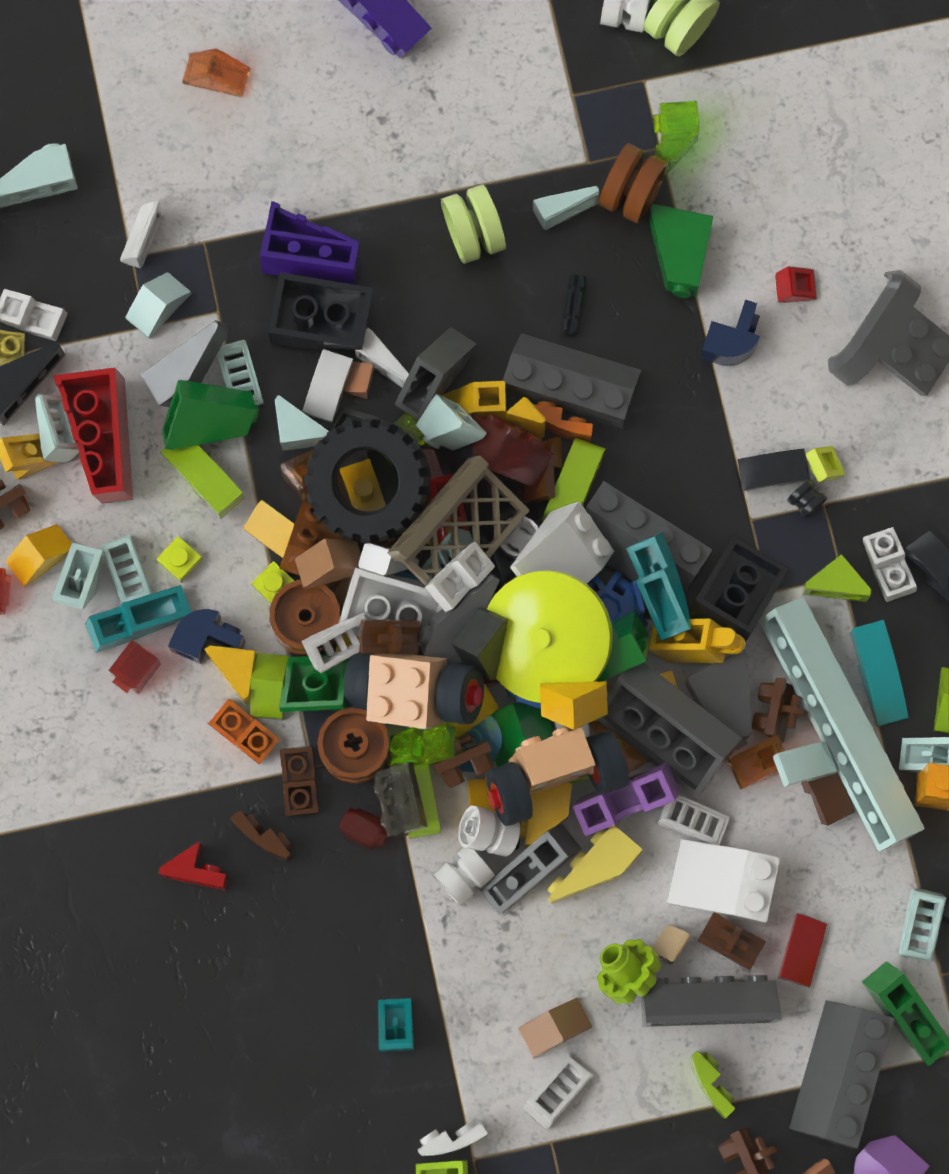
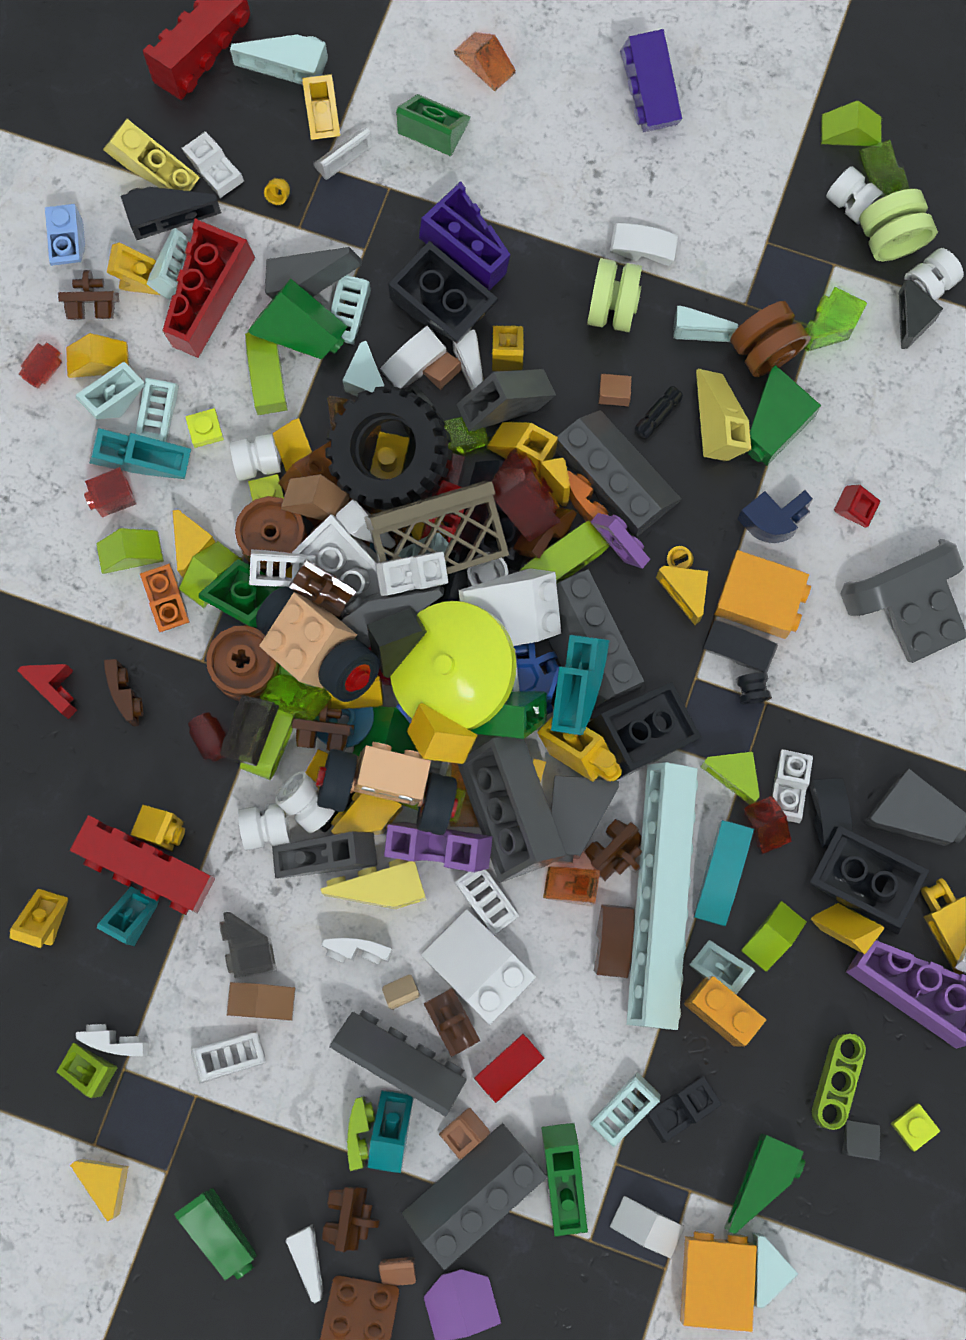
camera: 30 degrees right, 0 degrees up
light aqua slope [125,272,191,338] -> none
dark blue brick [168,609,246,664] -> none
reddish brown slope [280,745,319,816] -> none
light aqua slope [416,394,487,450] -> none
lime plant [597,939,661,1004] -> none
light aqua slope [773,742,838,787] -> none
neon yellow plate [806,446,845,483] -> none
none -> yellow slope [10,889,68,948]
none -> red wedge [69,815,215,915]
none -> lime slope [96,528,164,574]
none -> yellow slope [130,805,185,852]
none -> clear smoke slope [219,912,277,979]
none -> white wheel [229,433,281,481]
none -> yellow hinge [264,178,290,205]
none -> yellow slope [302,74,340,140]
none -> white slope [321,938,394,965]
none -> teal slope [368,1090,414,1173]
none -> green slope [396,94,470,156]
none -> nougat slope [439,1108,490,1160]
none -> yellow slope [492,326,523,371]
none -> medium lavender plate [591,513,650,569]
none -> nougat slope [599,374,631,407]
none -> white slope [610,223,678,266]
none -> yellow slope [656,566,708,625]
none -> yellow hinge [667,546,693,569]
none -> light yellow slope [696,369,751,461]
none -> light orange brick [714,550,811,639]
none -> clear red bracket [744,796,792,854]
none -> pearl dark grey slope [898,280,943,349]
none -> white wheel [904,248,964,301]

